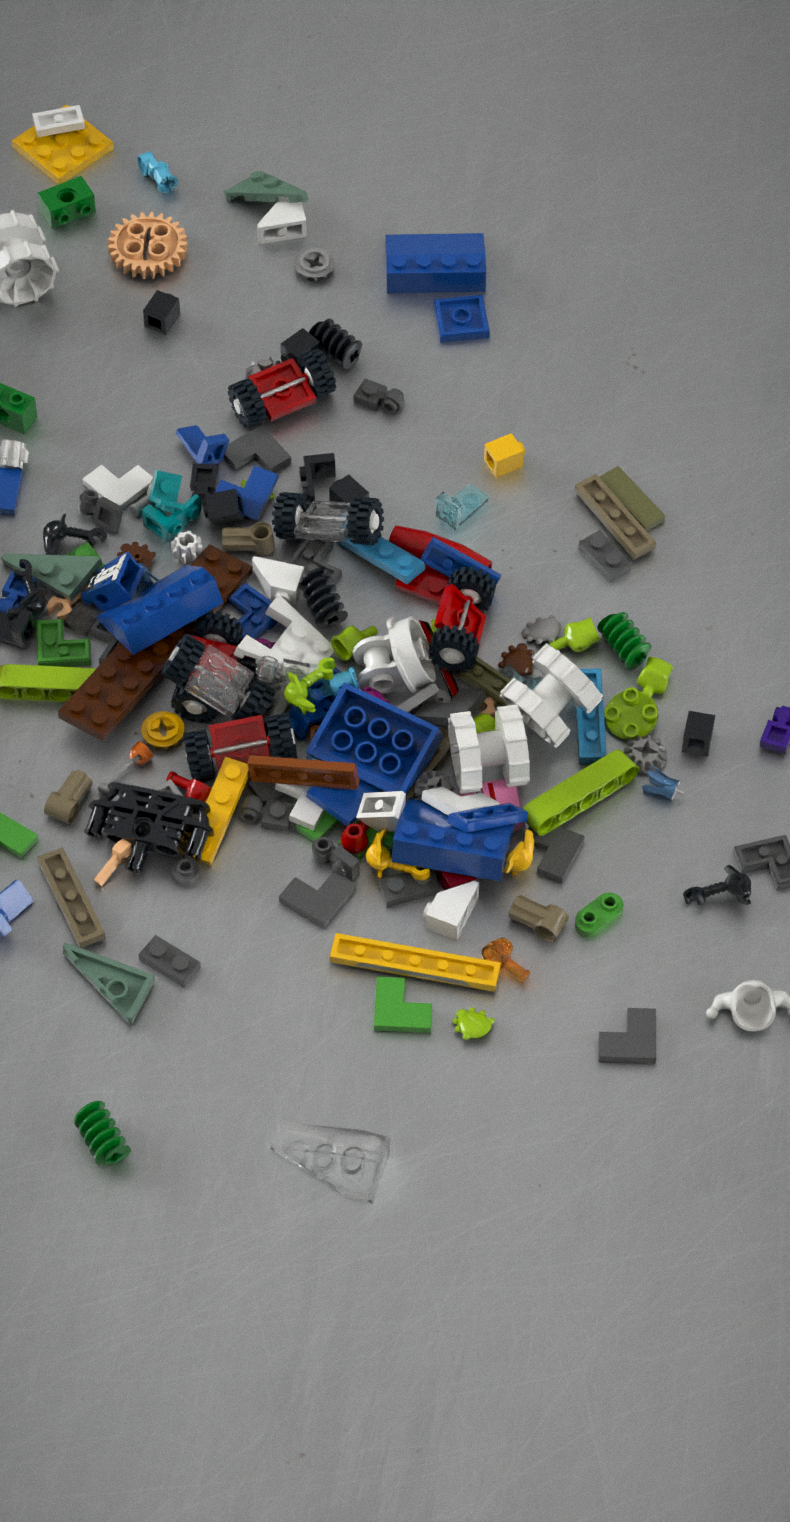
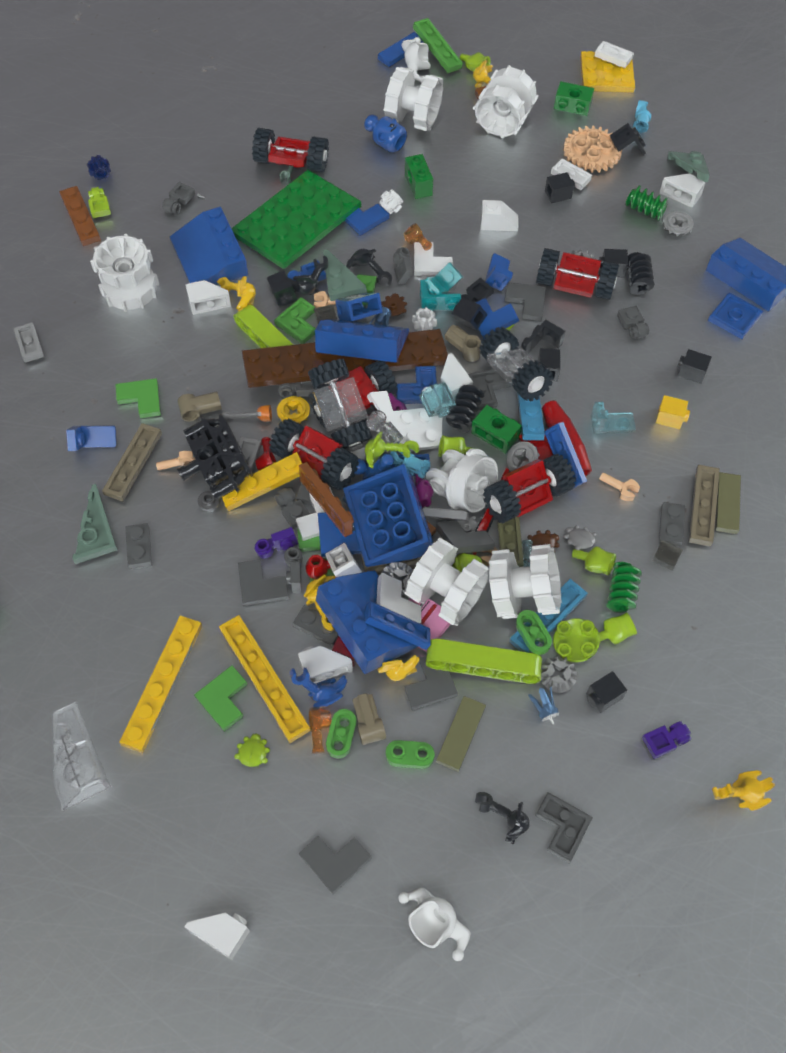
camera: 45 degrees right, 5 degrees up
none -> yellow plate [119,615,202,753]
none -> white slope [185,913,250,960]
none -> dark purple plate [255,527,299,559]
none -> dark grey plate [278,381,317,399]
none -> blue piece [289,668,347,708]
none -> bright green plate [326,709,357,759]
none -> clear orange bar [404,223,432,251]
none -> clear light blue brick [419,383,456,418]
none -> olive tile [436,696,486,772]
none -> green brick [471,405,522,454]
none -> white slope [481,200,518,231]
none -> light grey gear [507,441,540,471]
none -> bright green plate [516,610,552,655]
none -> white plate [551,159,592,190]
none -> light nougat bar [599,472,640,501]
none -> black bracket [609,123,646,155]
none -> green piece [625,185,668,221]
none -> clear smoke tile [652,540,683,571]
none -> black brick [677,349,712,384]

